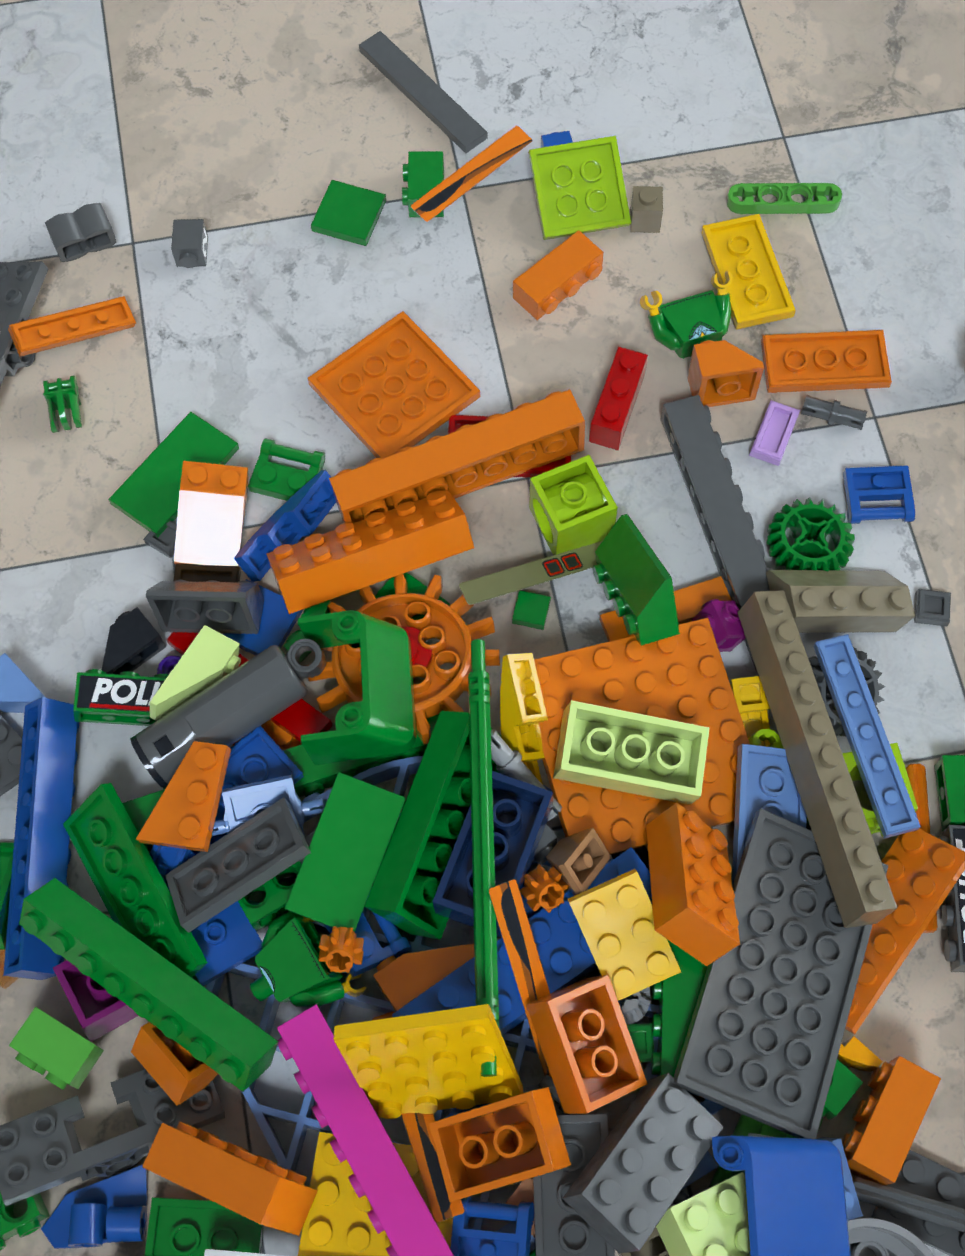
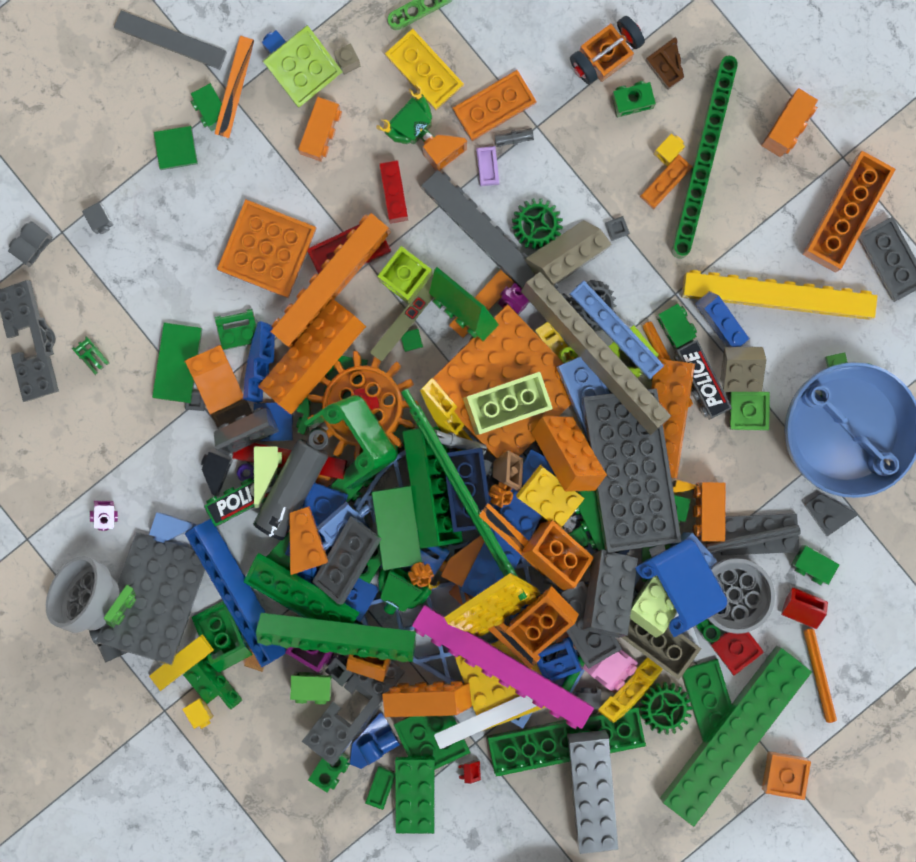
camera: 30 degrees left, 20 degrees up
orange tile [8,296,136,357] -> none
blue plate [843,466,915,524] -> none
none -> dark grey brick [325,654,355,687]

